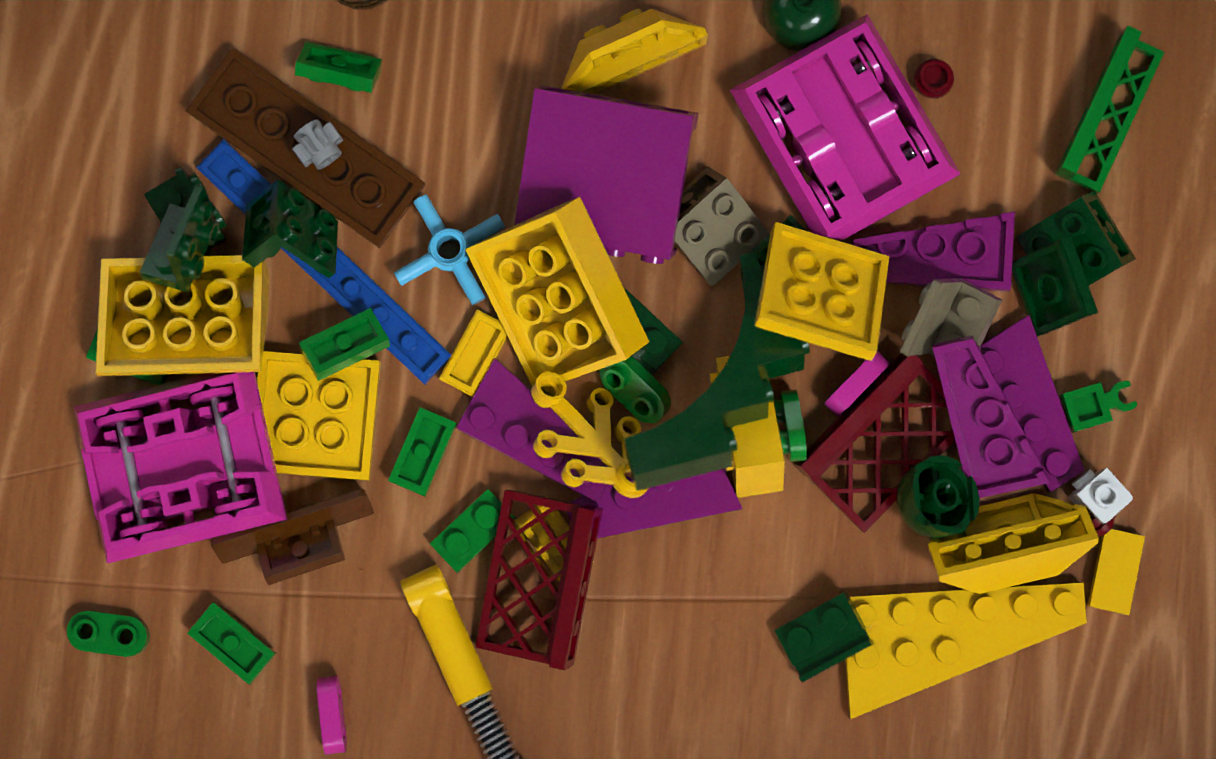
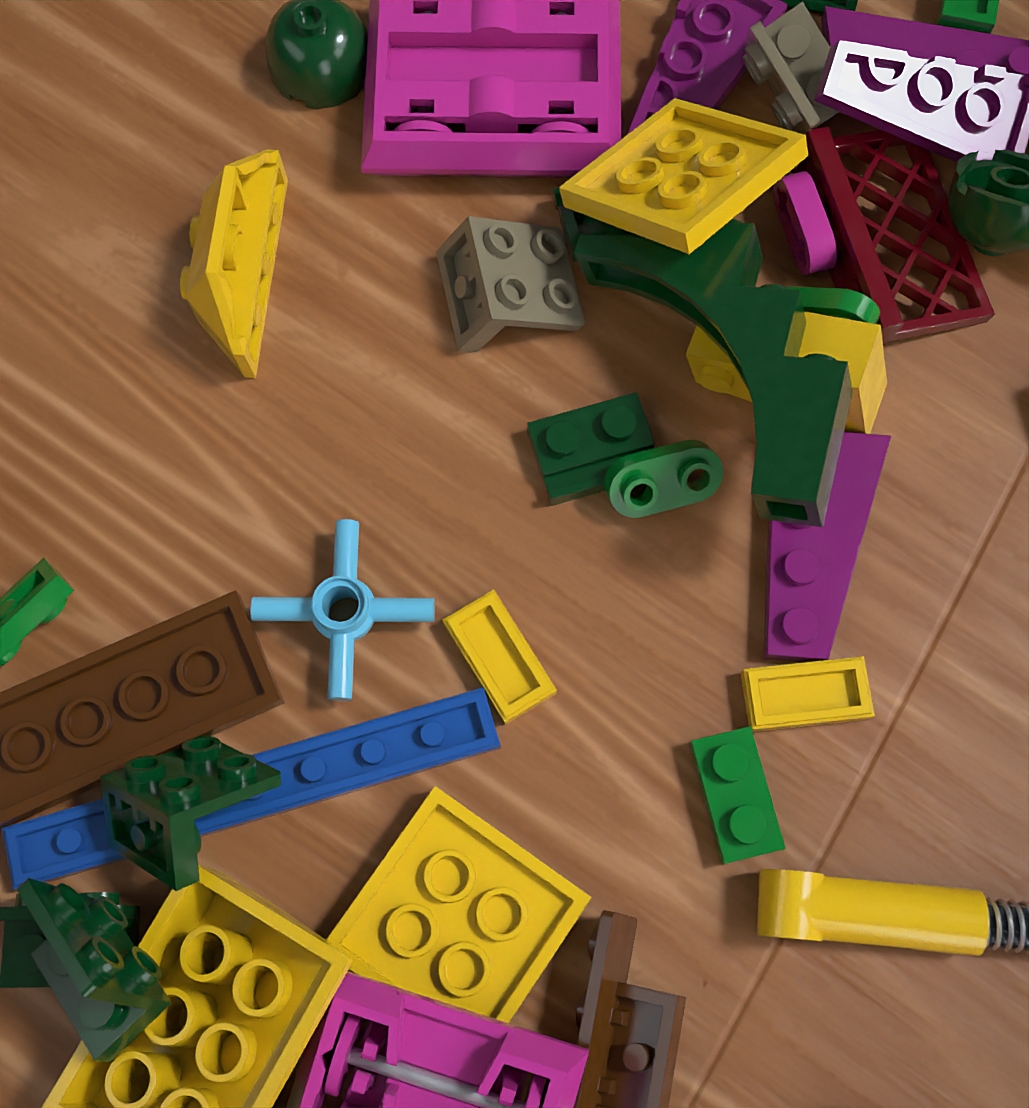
camera: 60 degrees left, 10 degrees down
light grey gear [292,119,343,170] -> none
green plate [299,308,390,381] -> none
green plate [388,407,457,497] -> none
magenta wing [456,359,608,504] -> none
yellow slope [465,197,649,386] -> none
dark red fence [475,489,603,671] -> none
magenta panel [514,85,699,264] -> none
yellow plant [531,372,649,498] -> none

